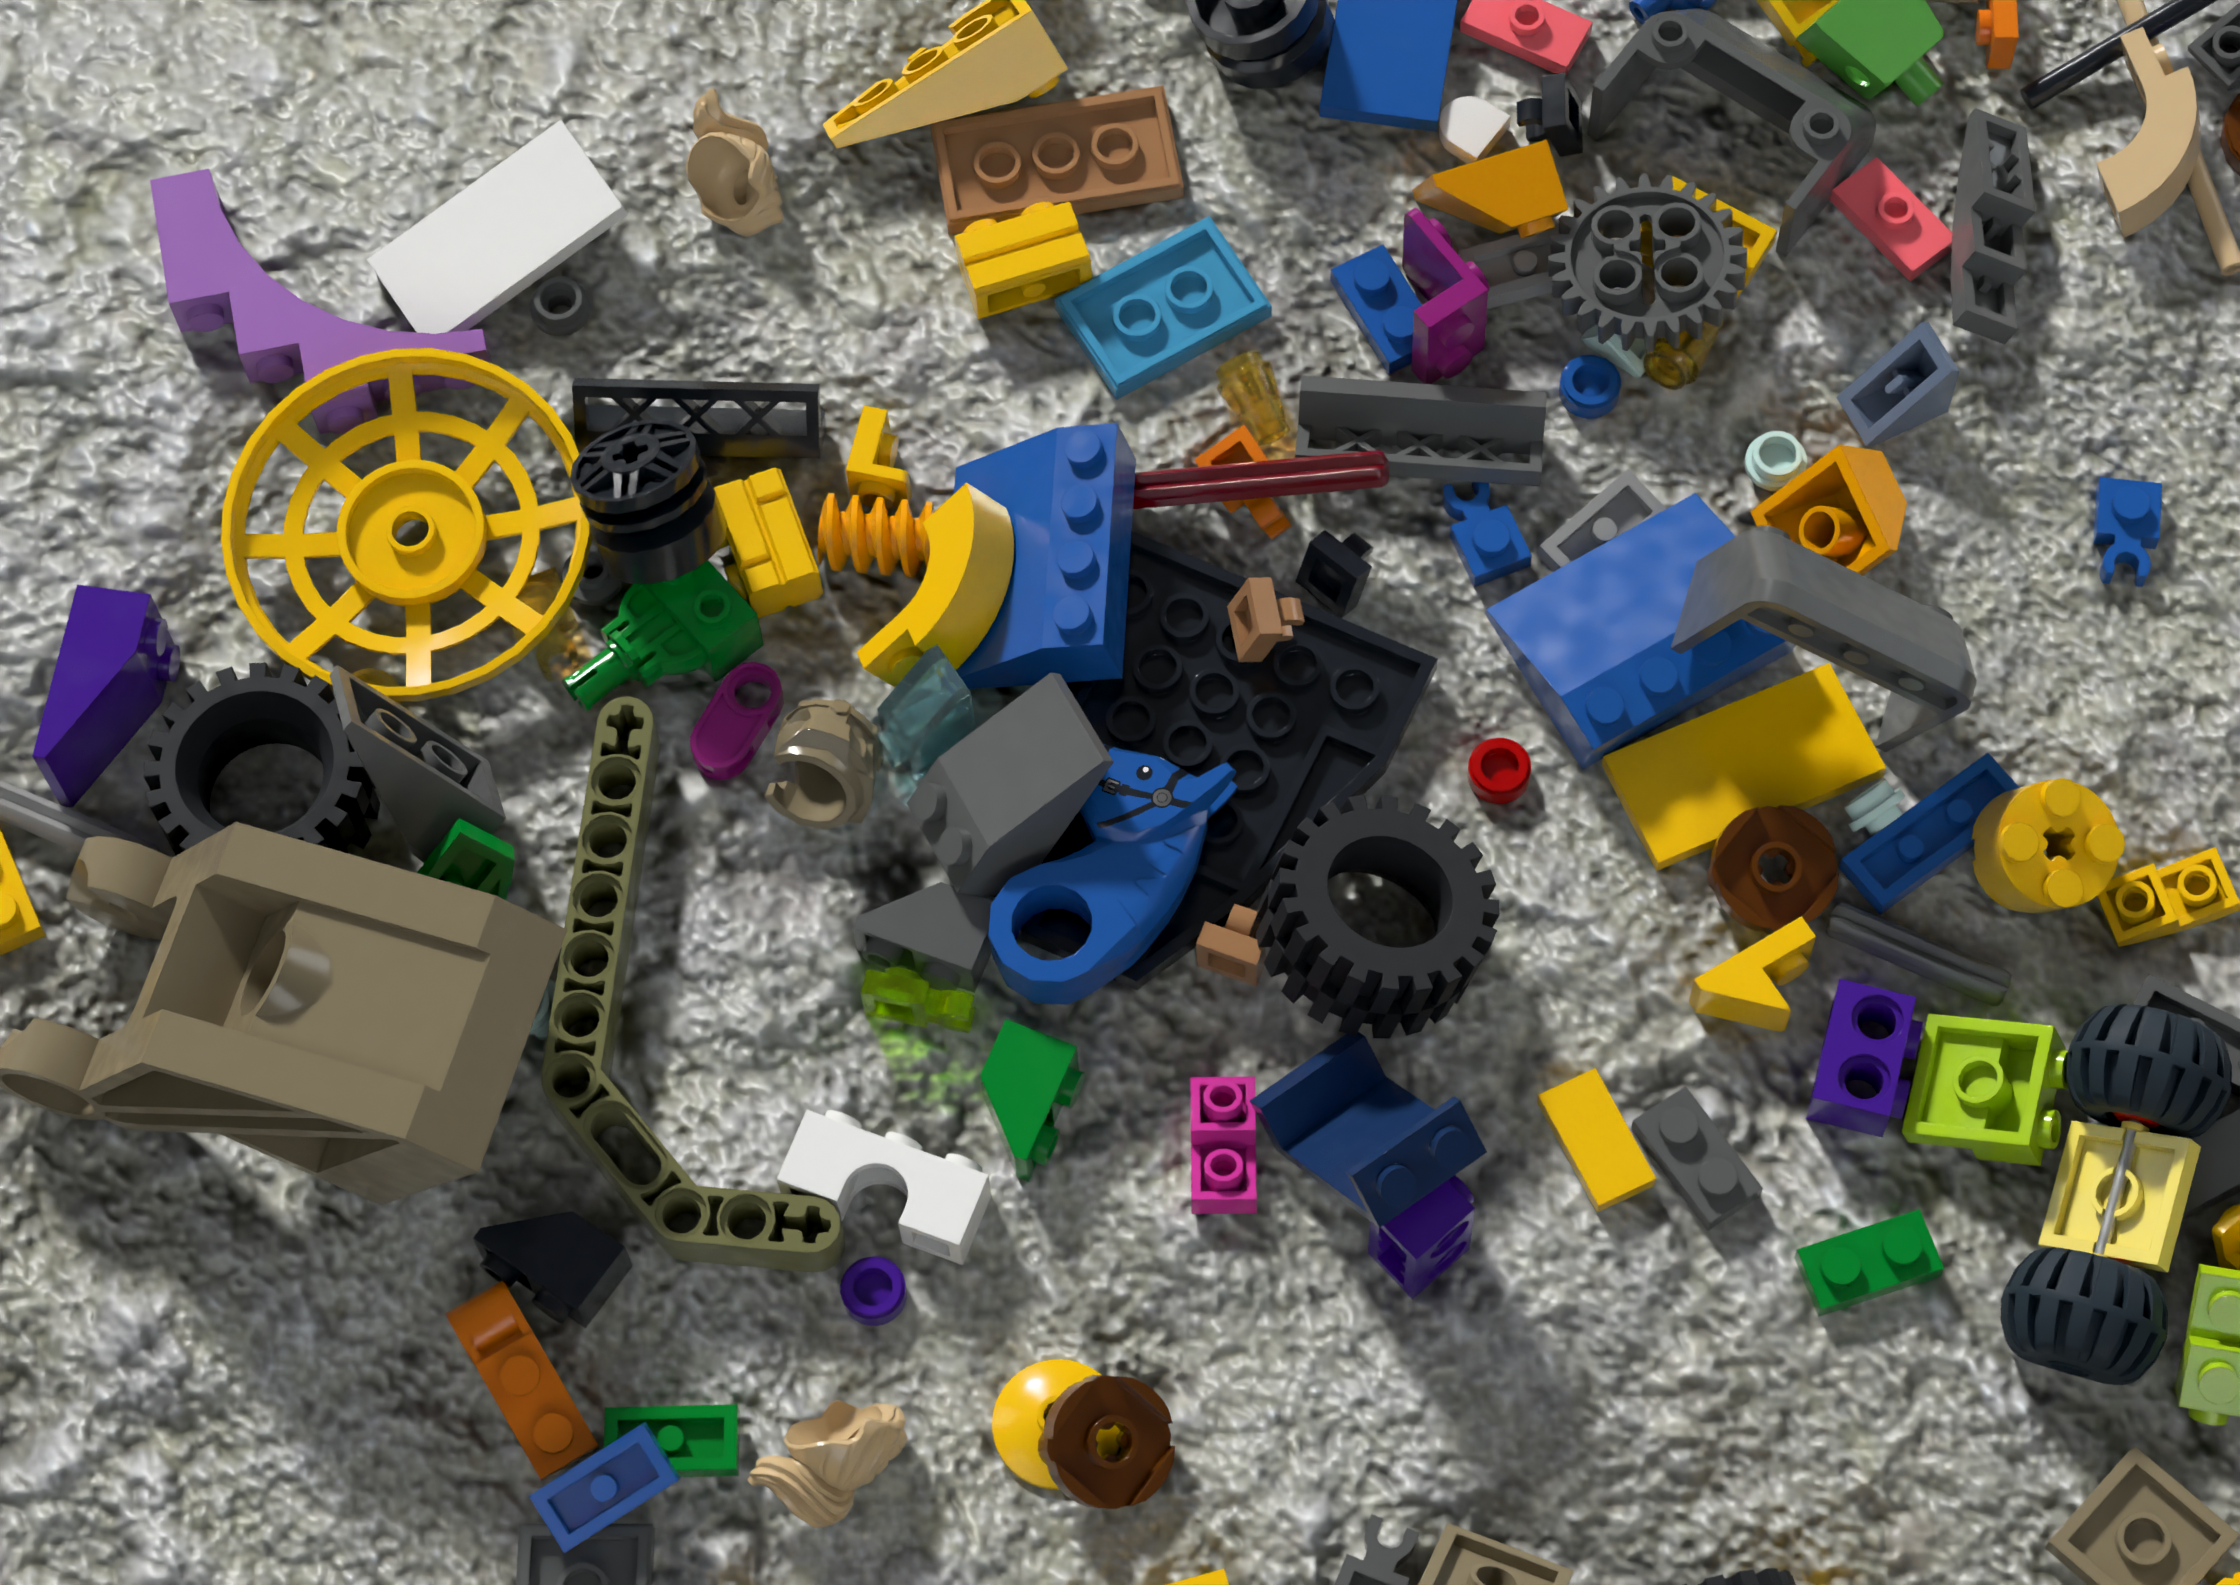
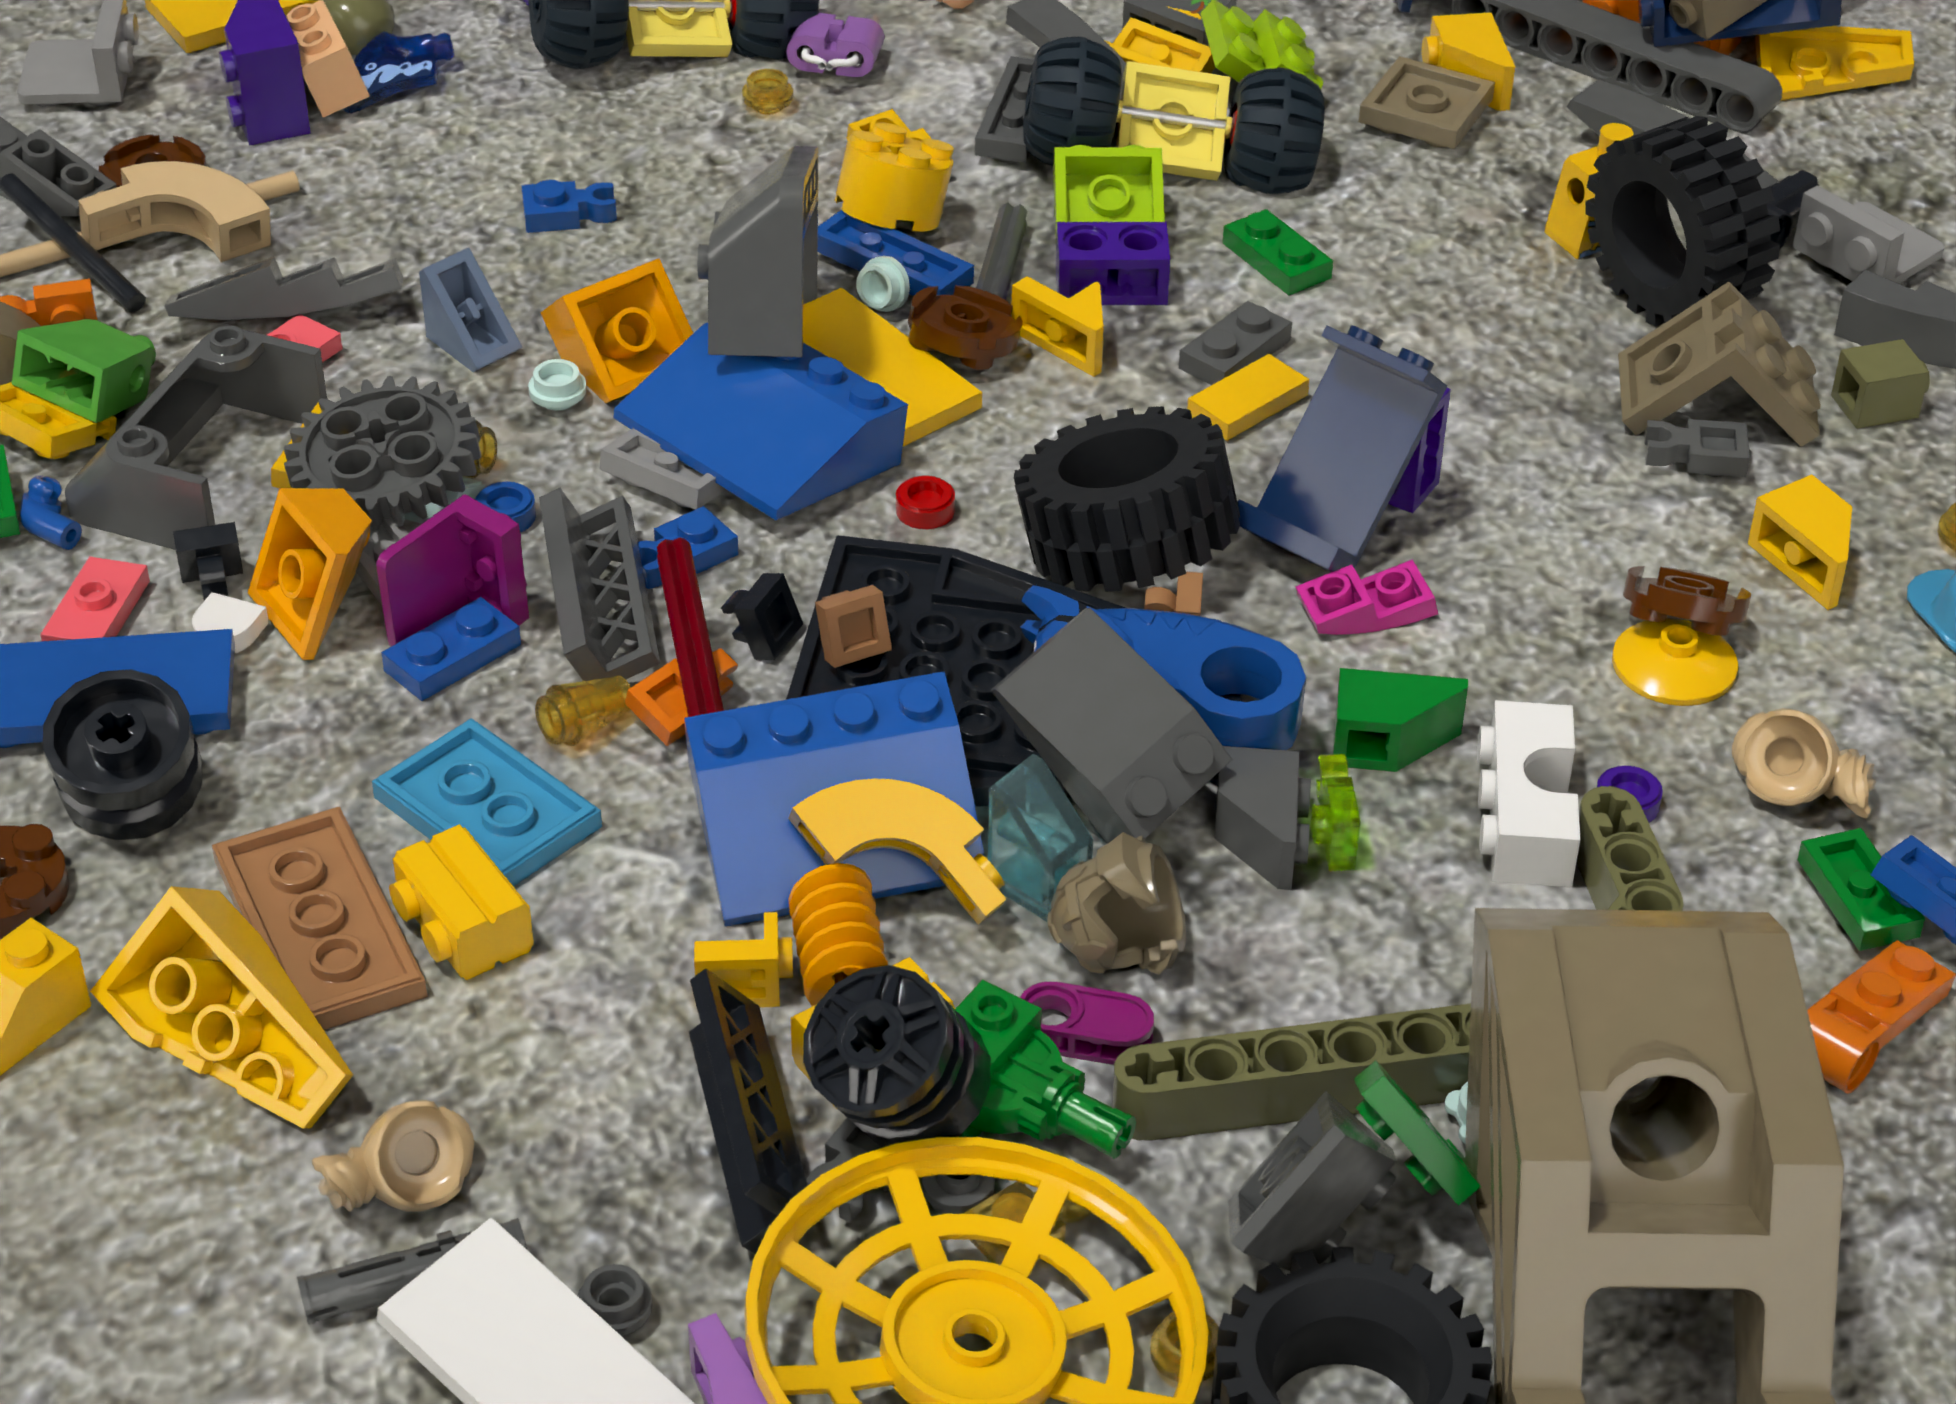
camera: 110 degrees left, 25 degrees down
none -> dark grey pin [297,1218,527,1325]

